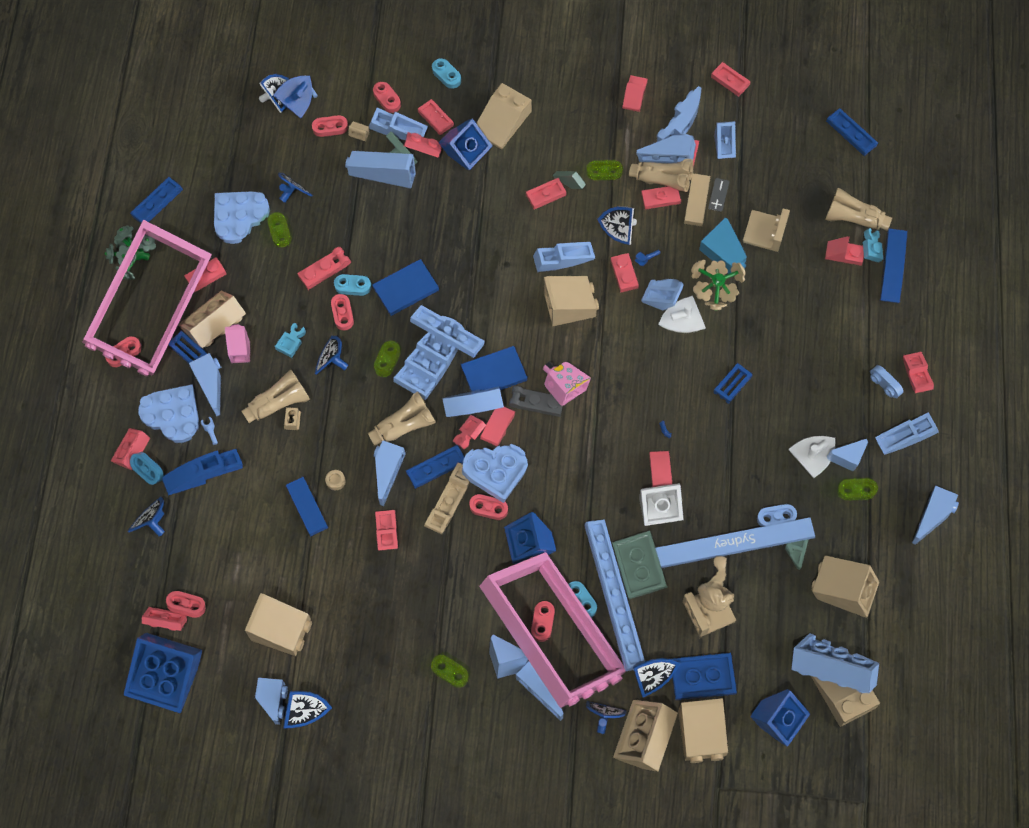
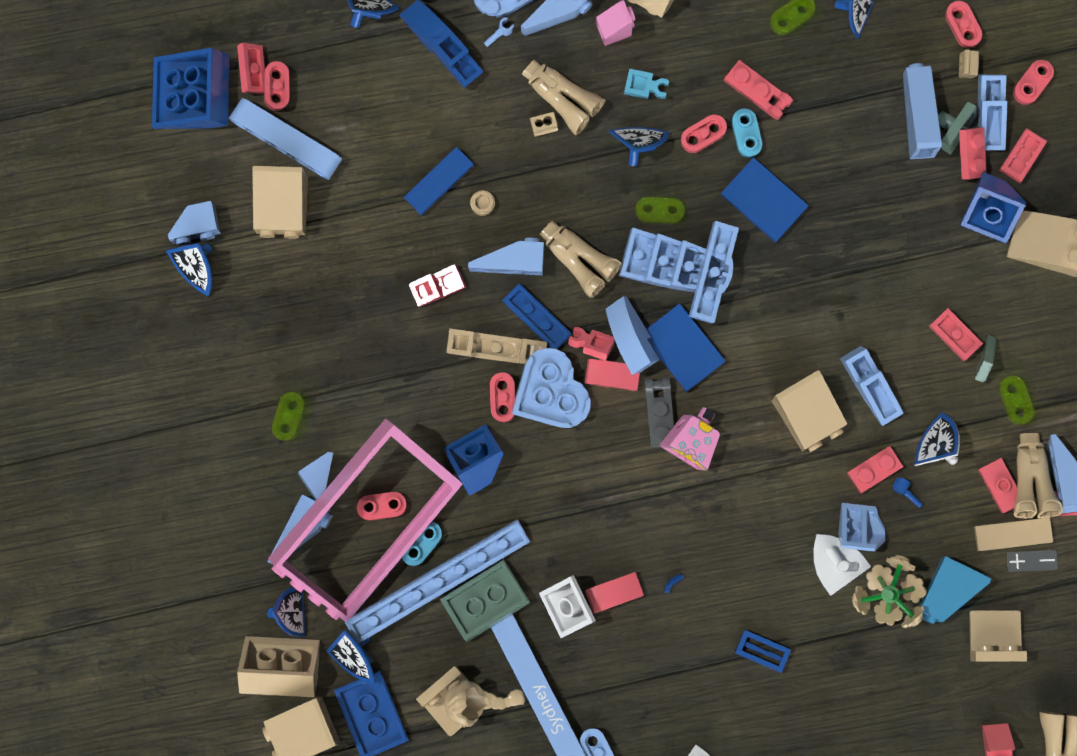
camera: 80 degrees right, 15 degrees up
none -> light blue beam [229,98,342,180]

